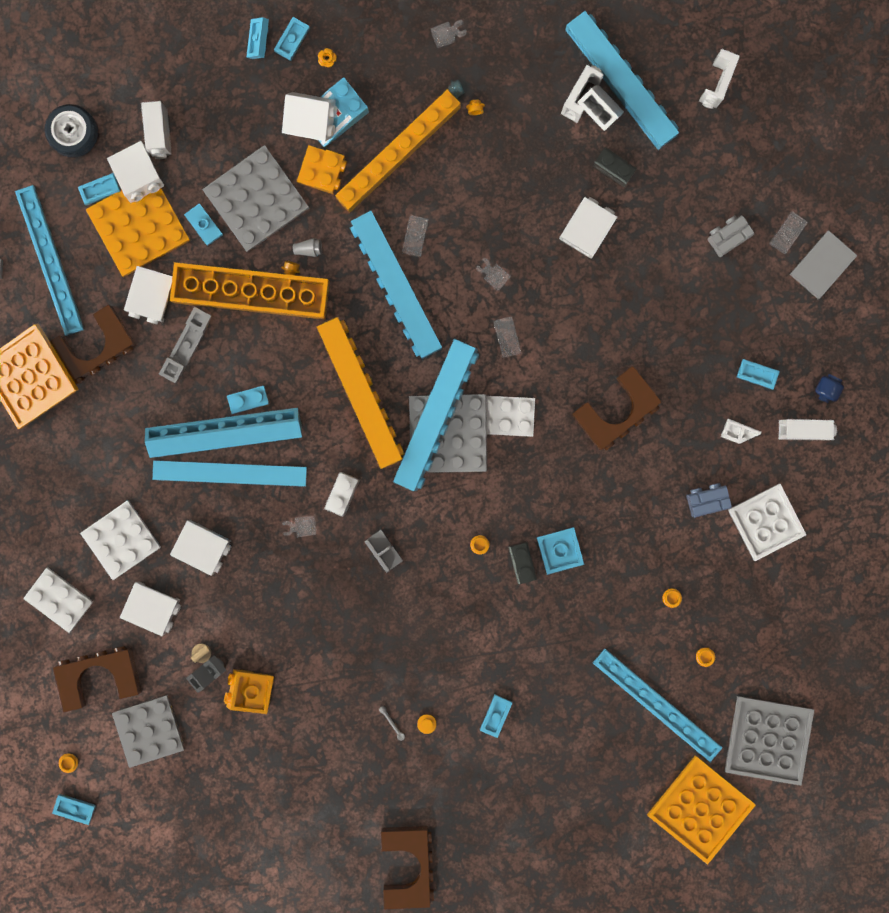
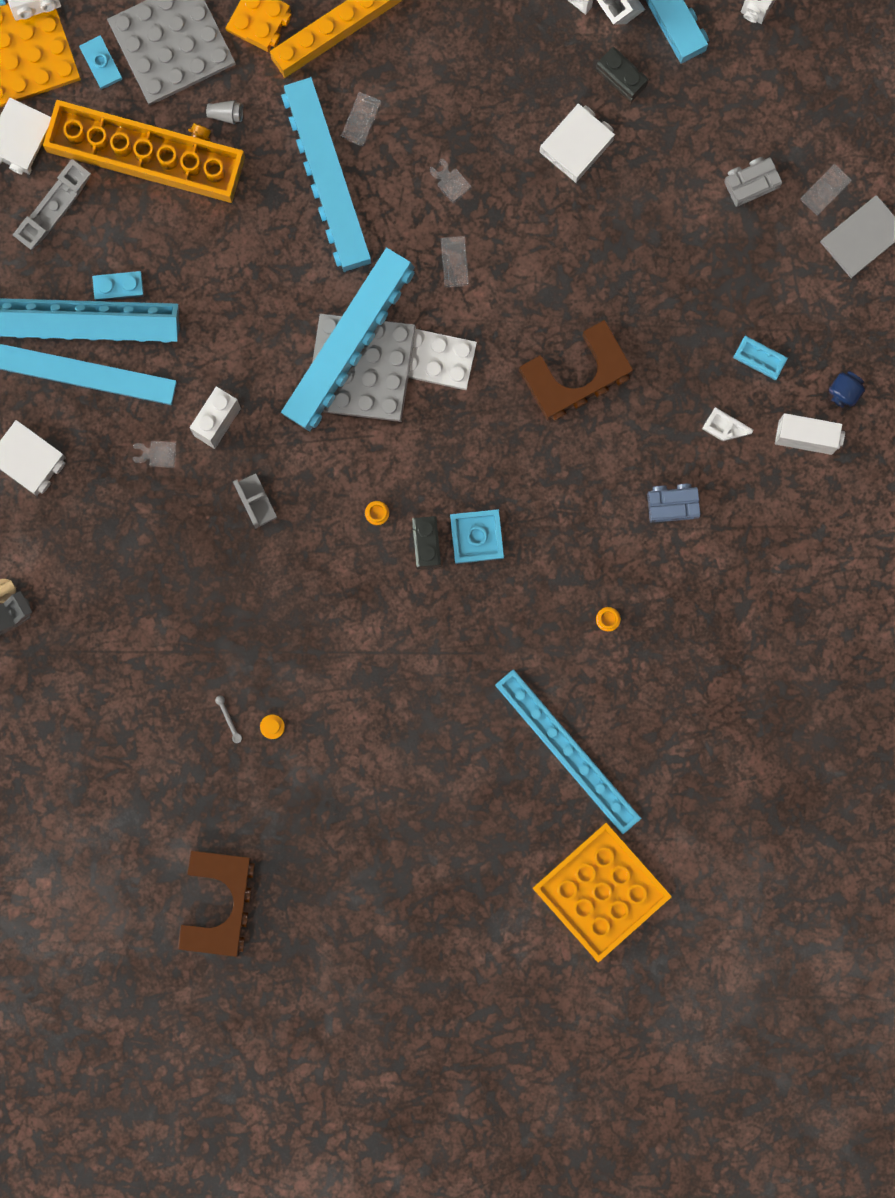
camera: 10 degrees right, 5 degrees down
light orange plate [224,669,274,714] -> none
light orange brick [317,317,405,469] -> none
medium azure plate [480,694,512,738] -> none
light orange plate [696,647,715,667] -> none
light grey plate [724,696,814,786] -> none
white plate [728,484,806,561] -> none

